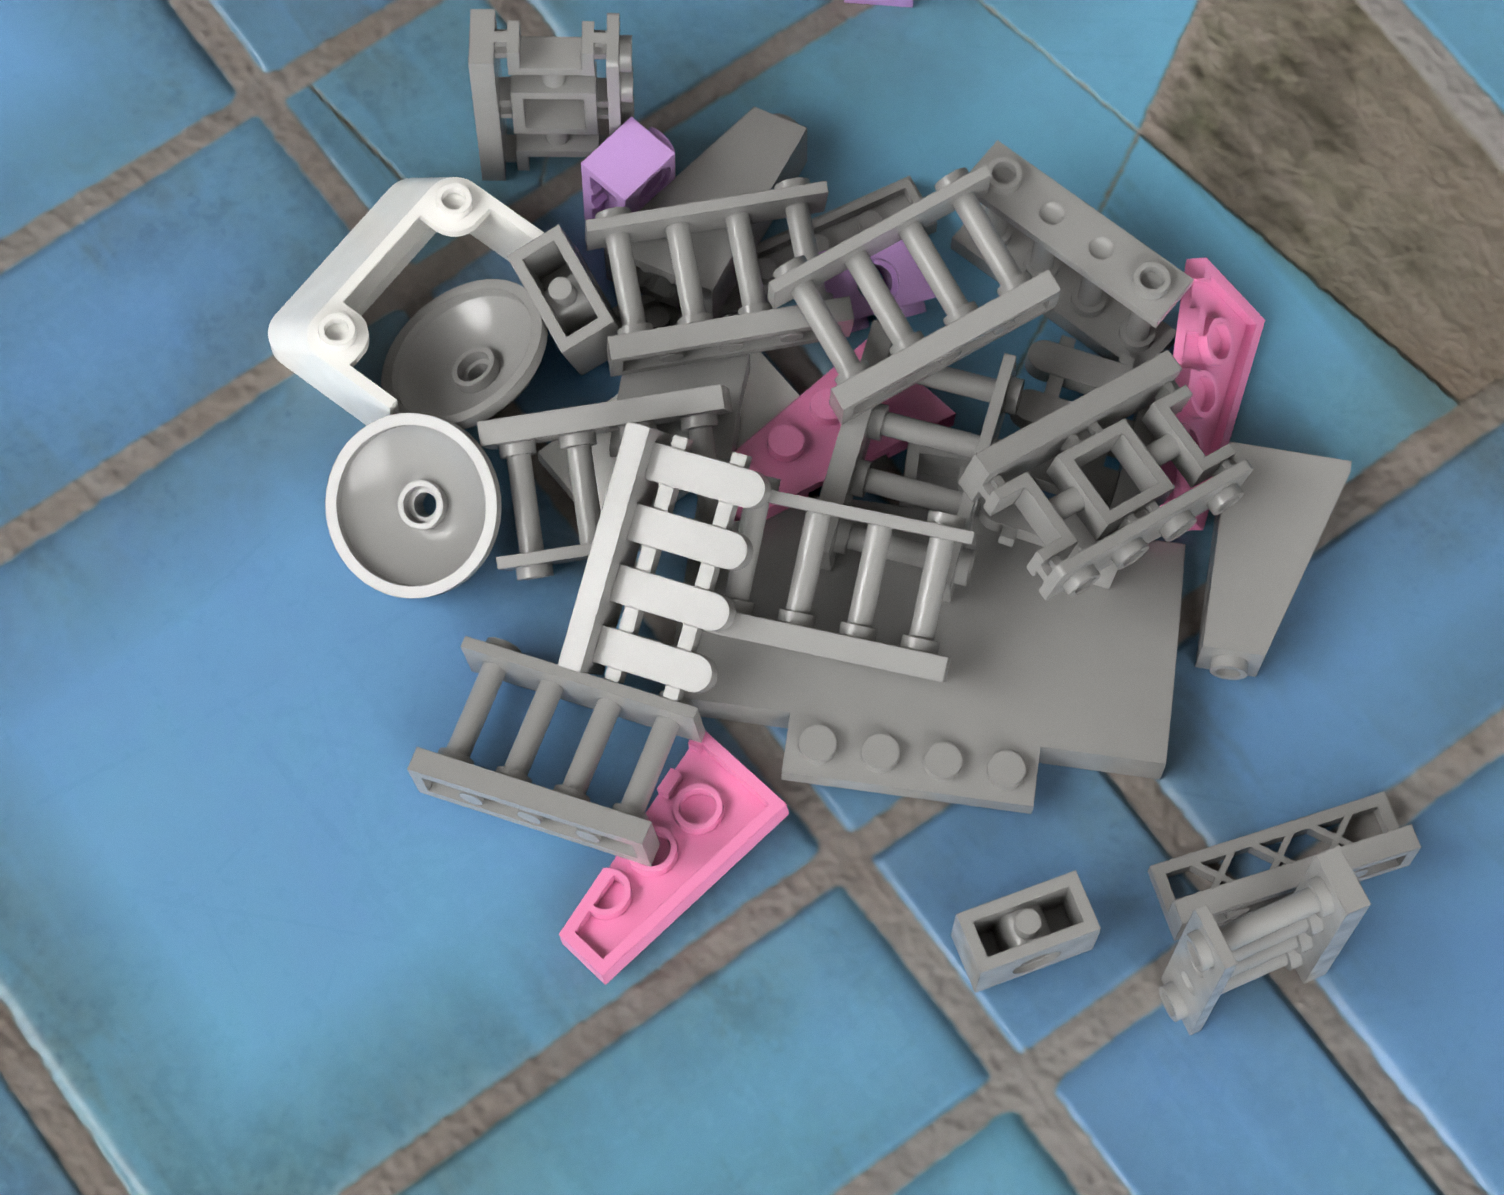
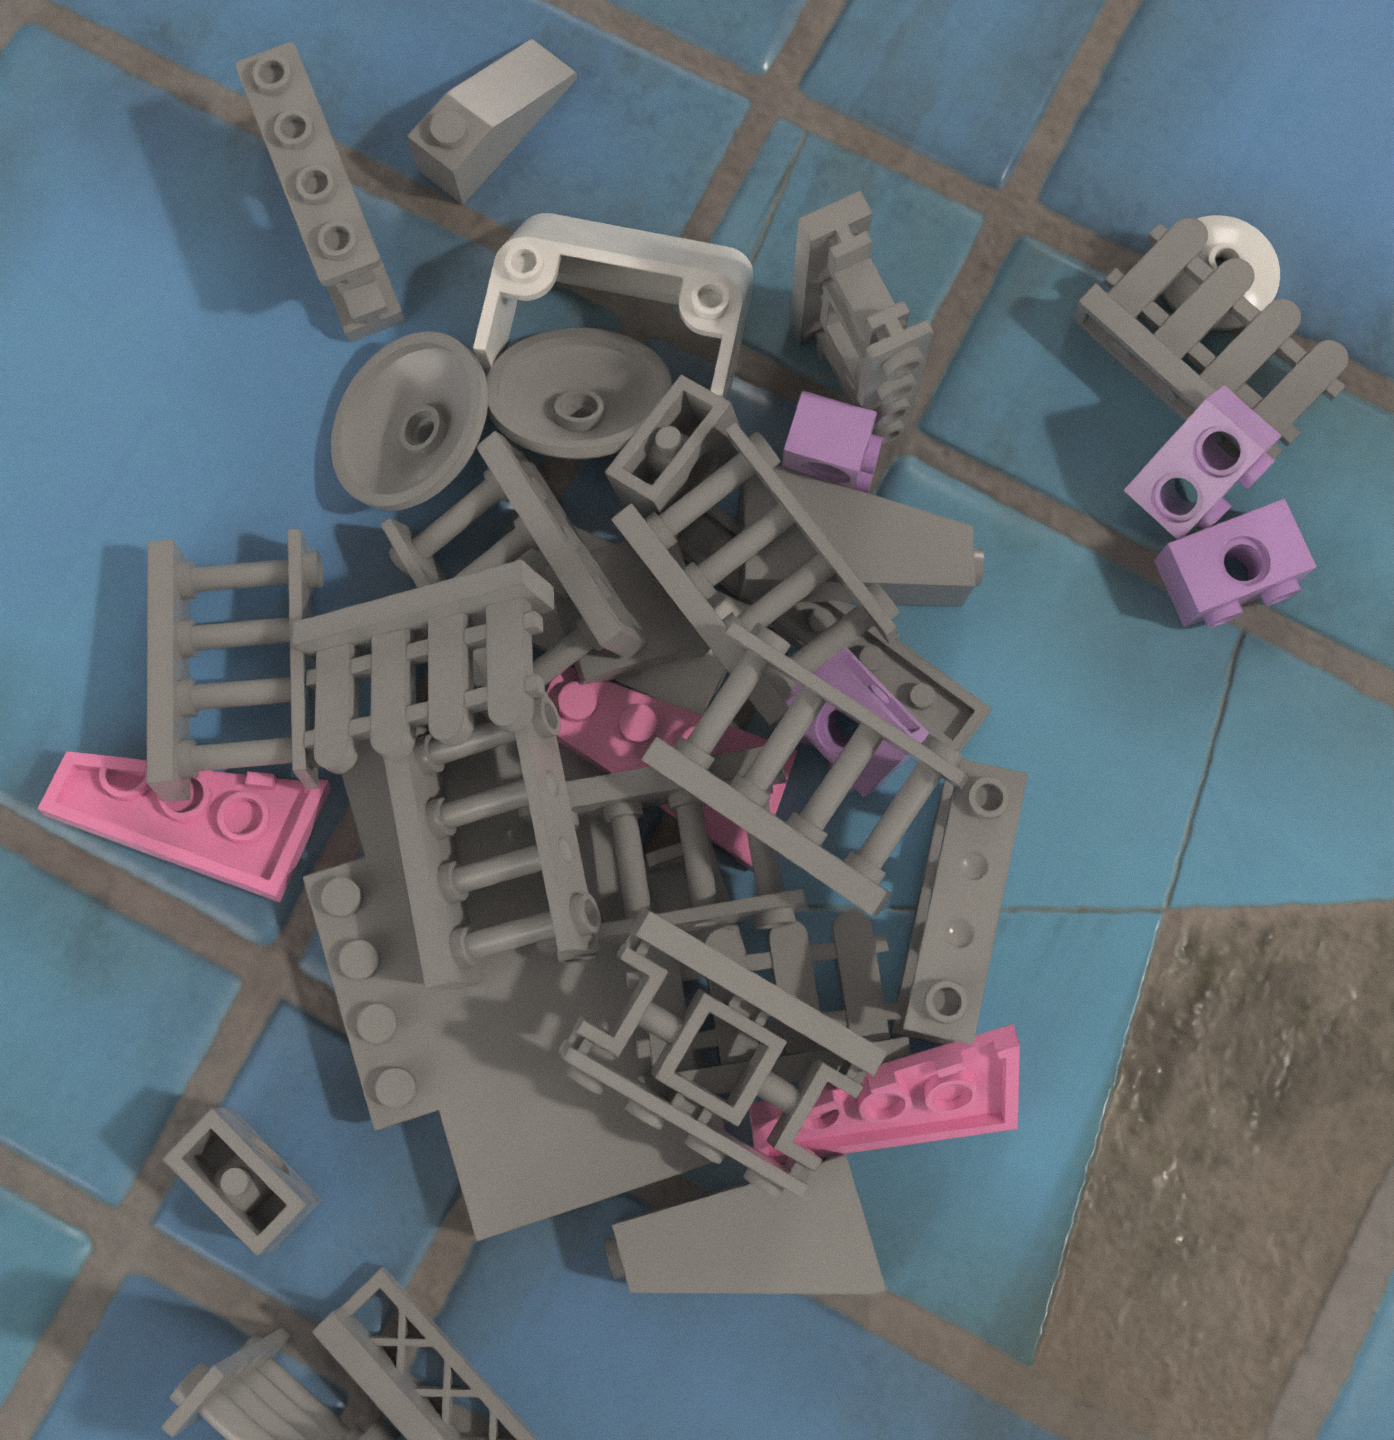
camera: 70 degrees right, 10 degrees up
none -> light grey fence [236,42,406,342]
none -> light grey slope [407,39,577,205]

